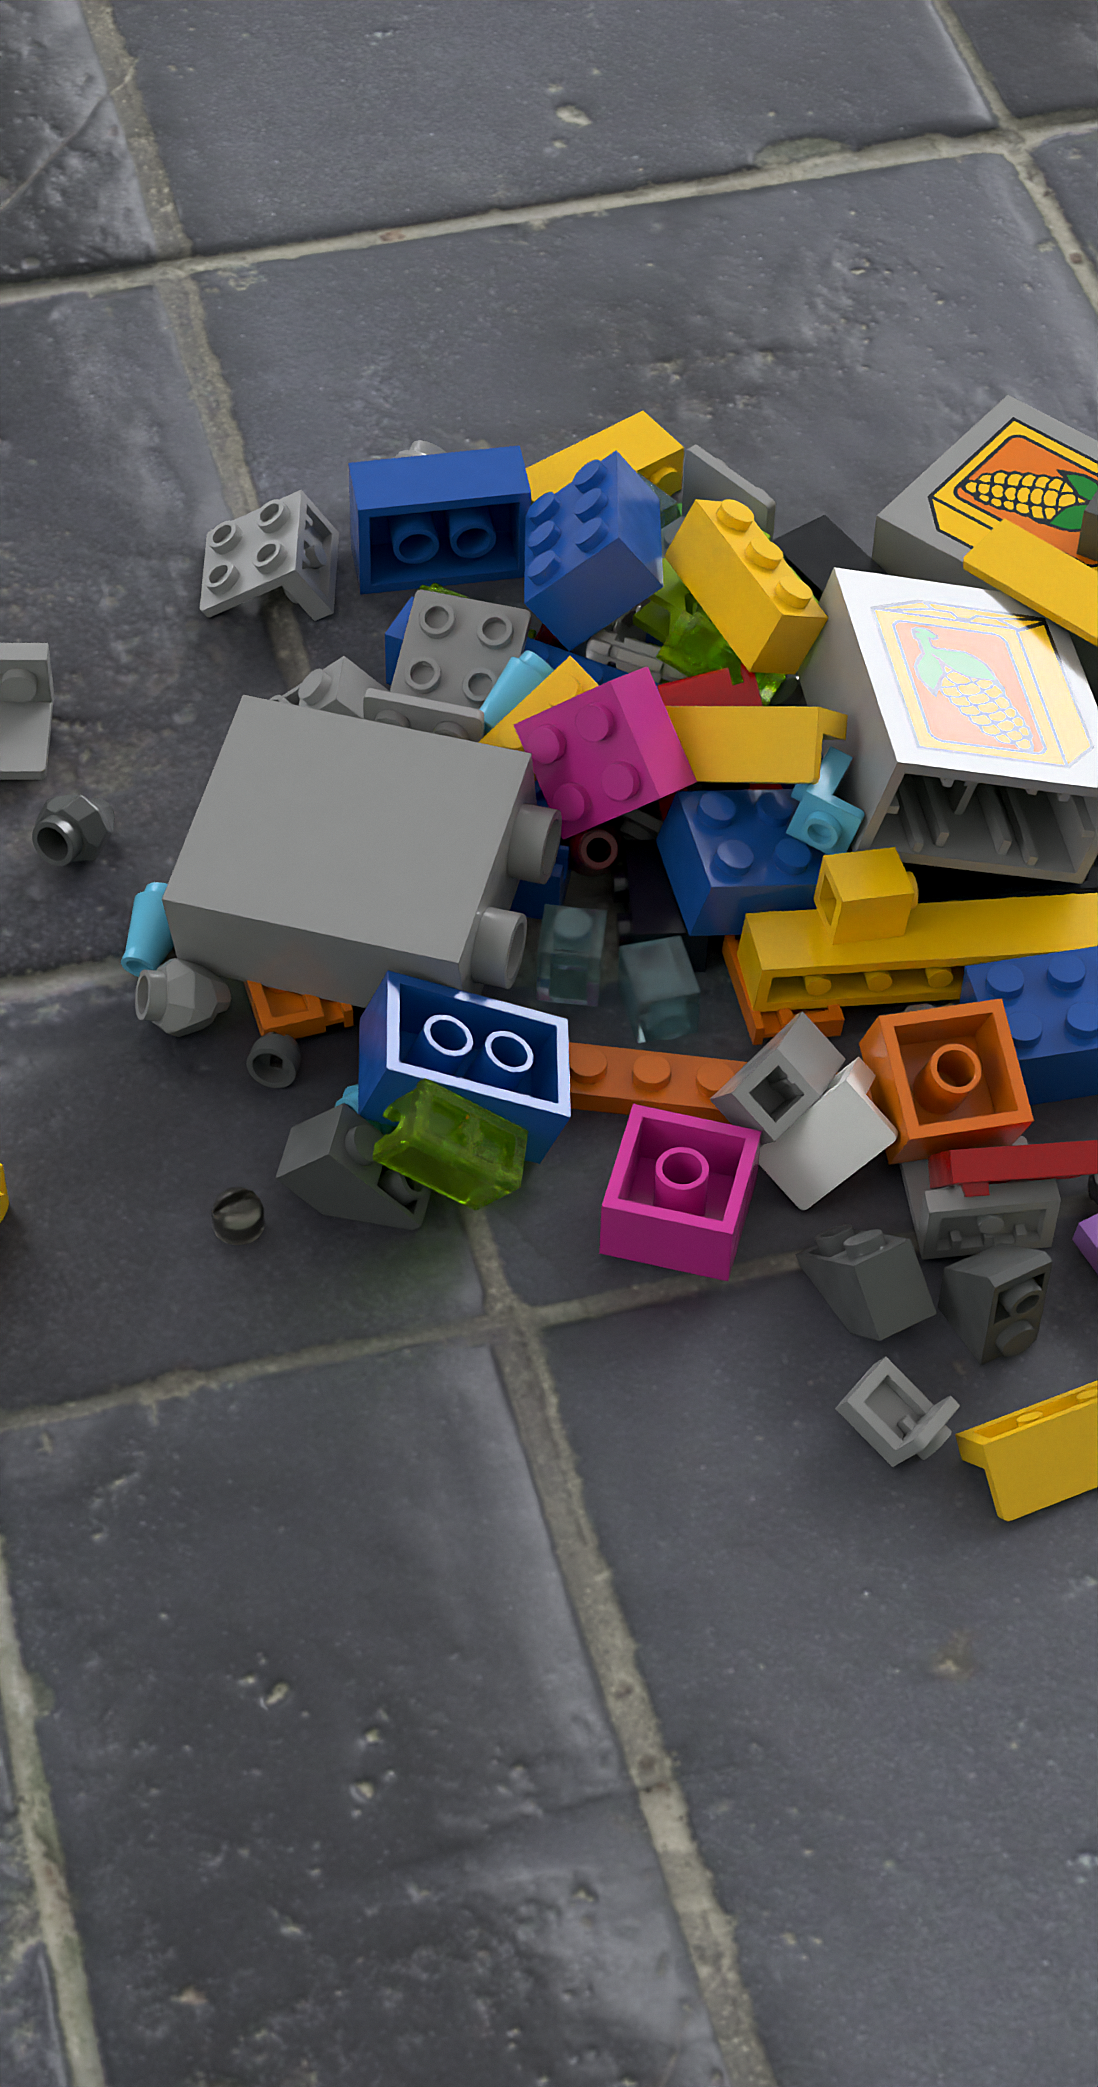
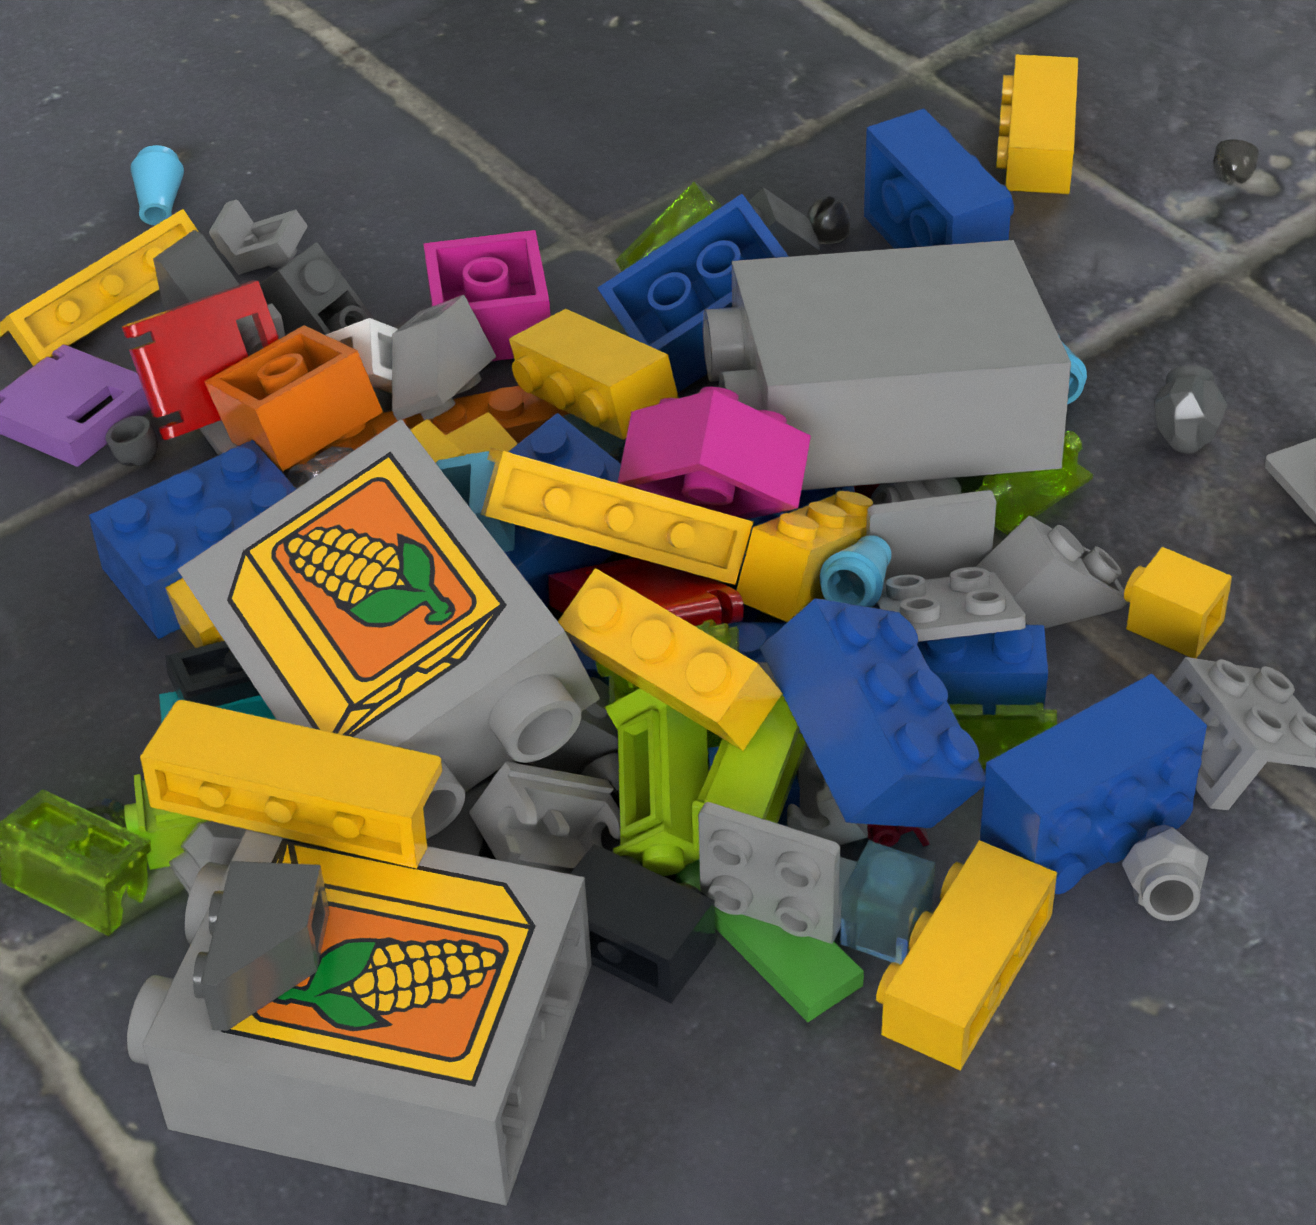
camera: 160 degrees right, 5 degrees down
none -> medium azure cone [131,145,184,225]
none -> yellow brick [509,309,679,440]
none -> blue brick [864,108,1014,249]
none -> yellow brick [1124,547,1232,658]

